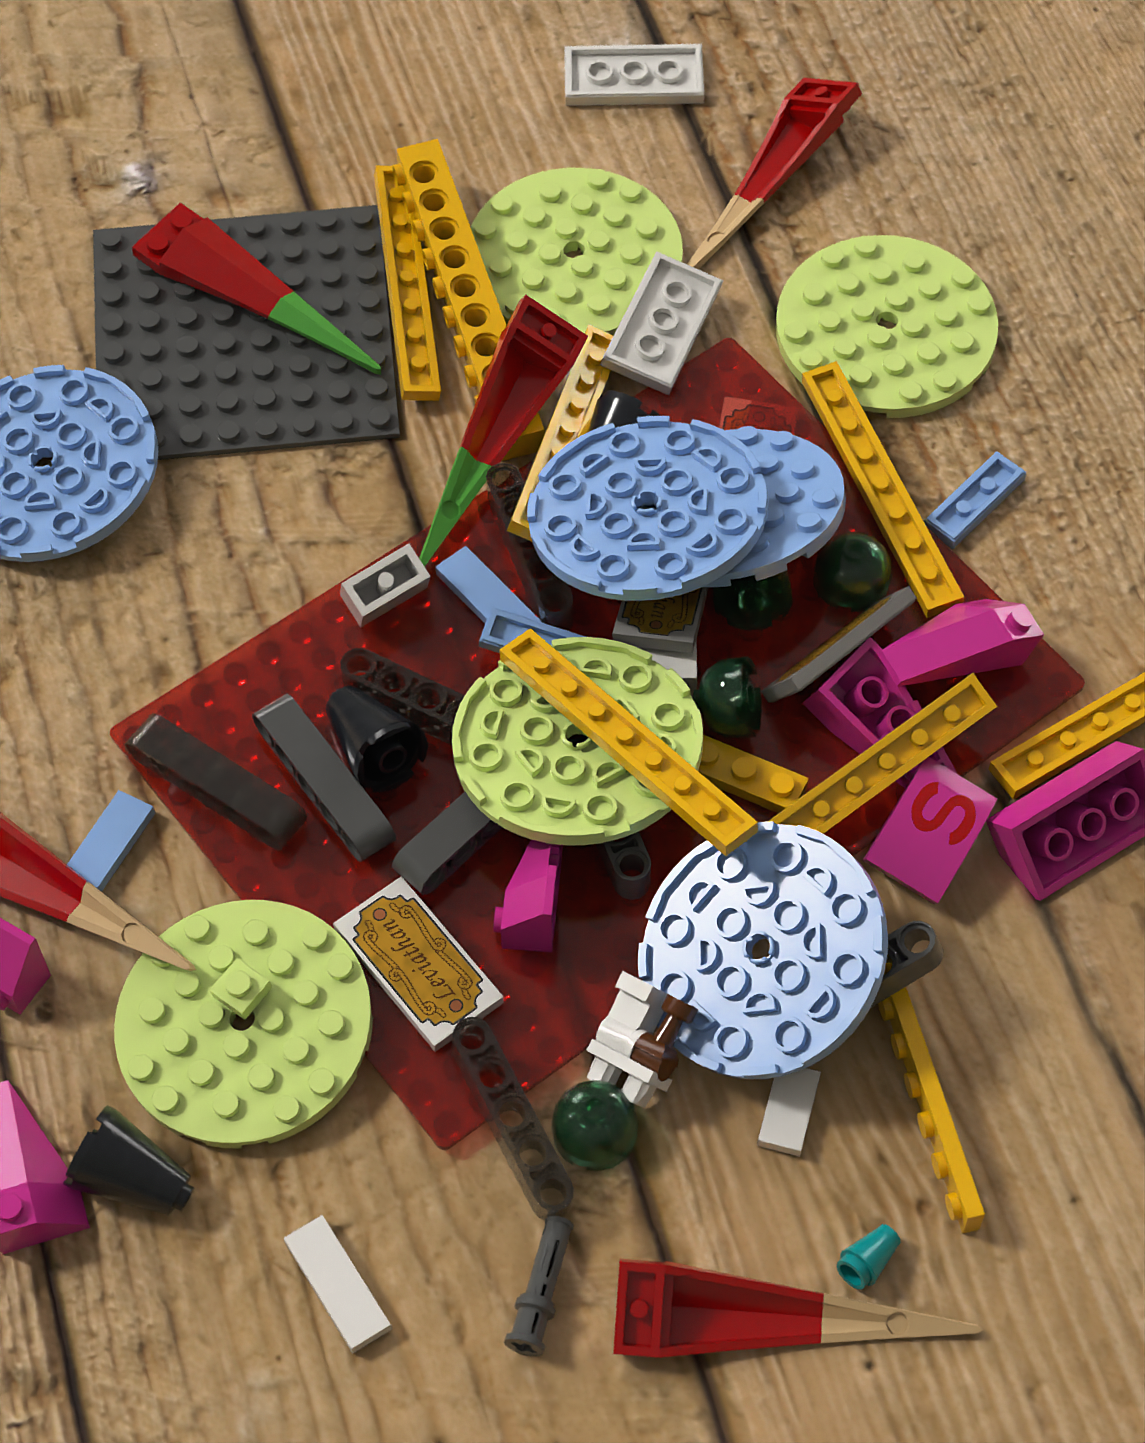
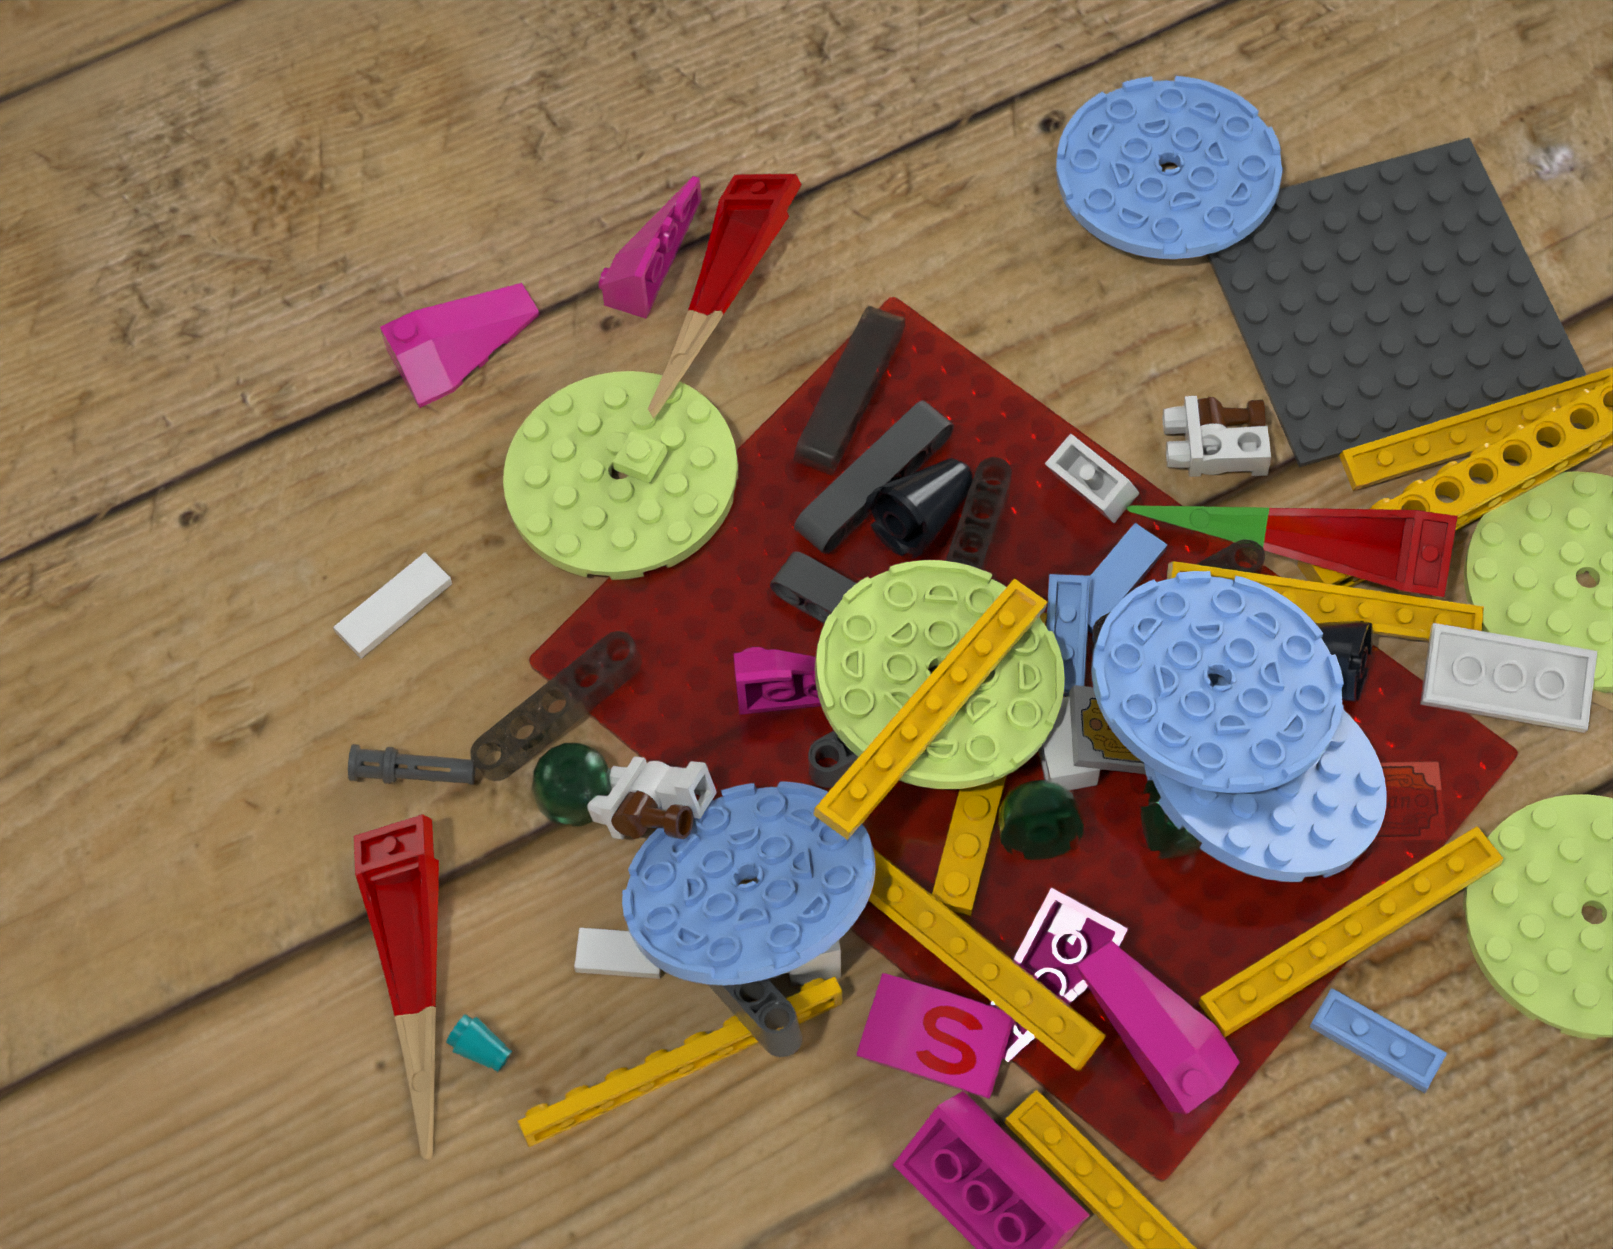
camera: 80 degrees right, 5 degrees up
black cone [63,1105,194,1215] -> none
light blue tile [67,790,155,892] -> none
red plate [132,202,381,374] -> none
tile [333,876,504,1052] -> none
light grey tile [761,586,917,703] -> none
cylinder [813,532,892,612] -> none
none -> white hips [1162,396,1271,477]

